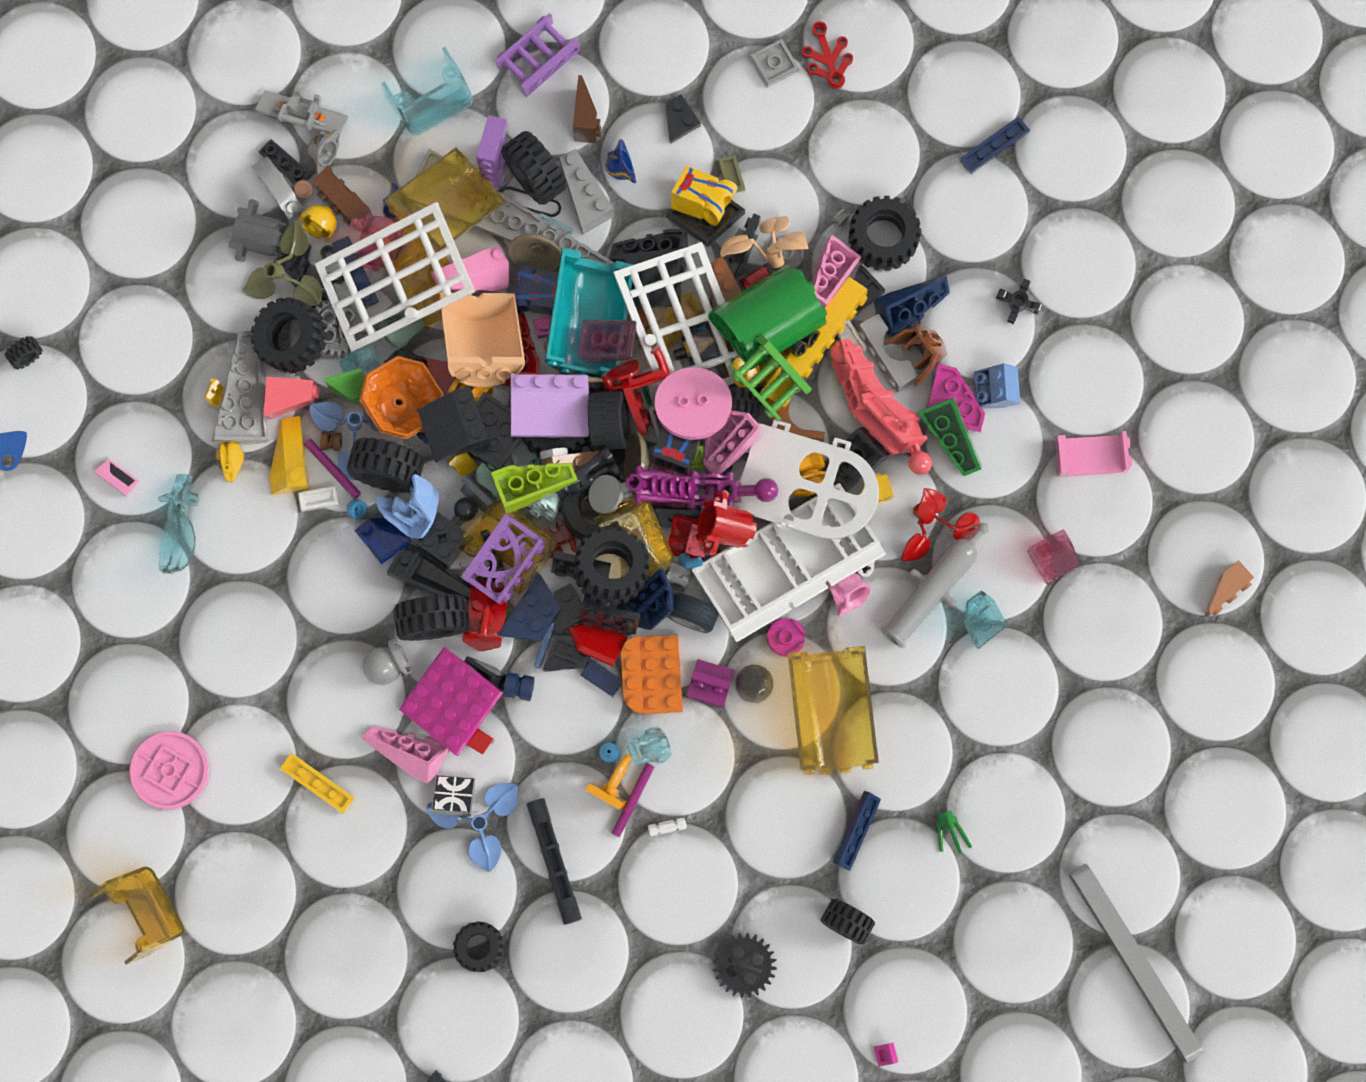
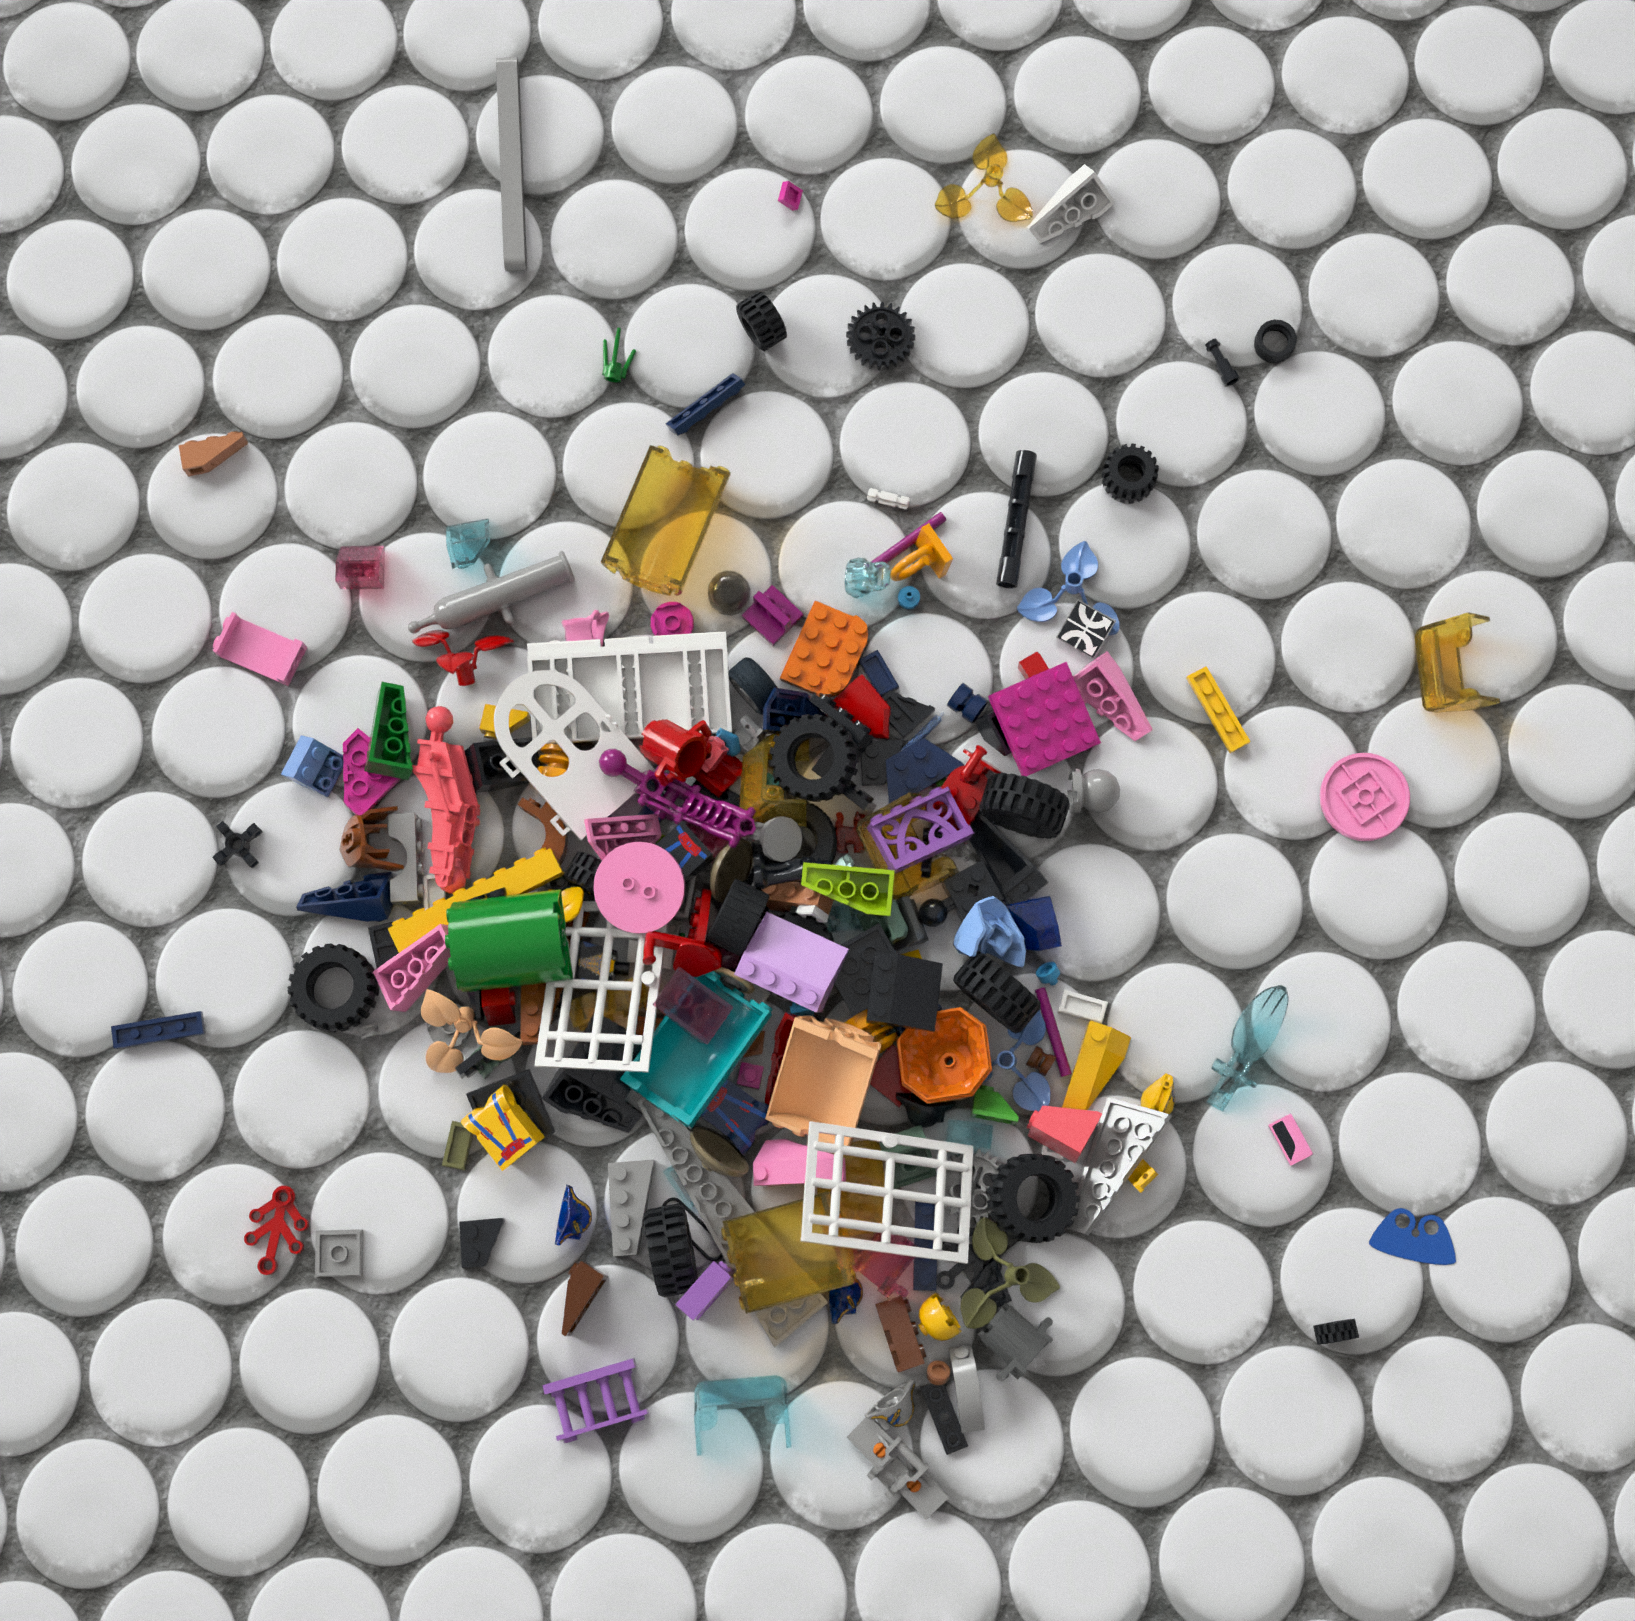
camera: 150 degrees left, 0 degrees up
bright green fence [727,334,812,421] -> none

